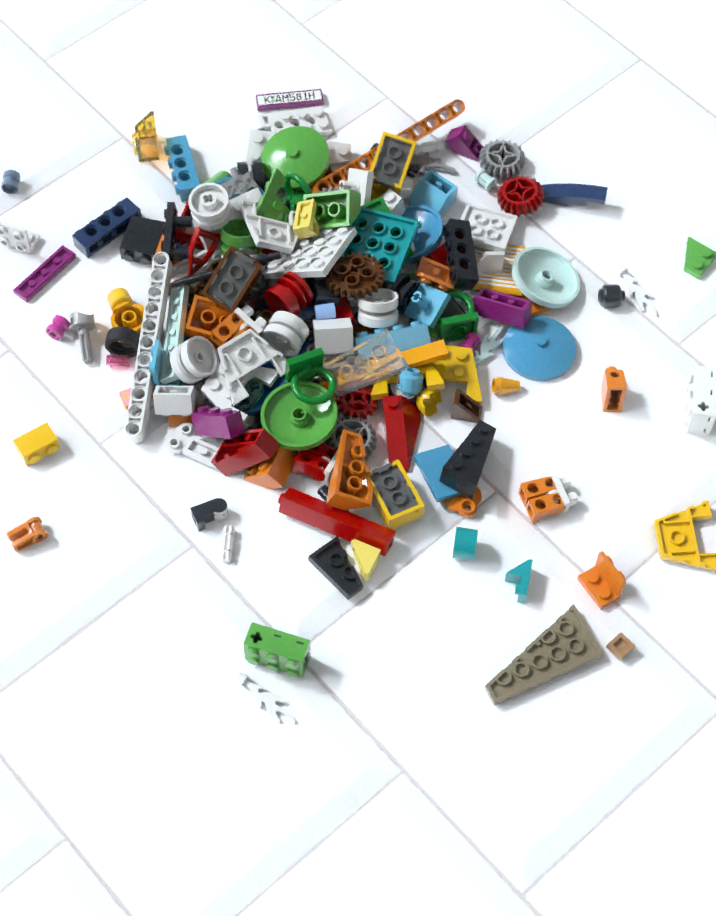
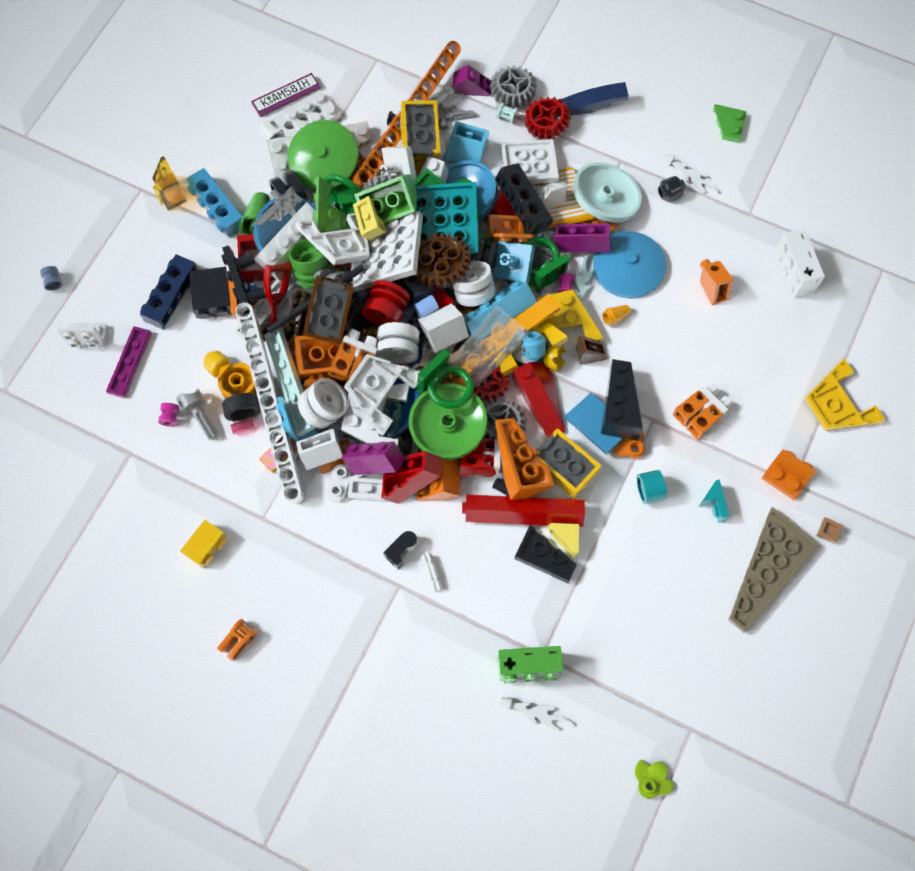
camera: 20 degrees left, 10 degrees up
white wheel [188,183,231,230] -> none
none -> lime plate [634,759,674,799]

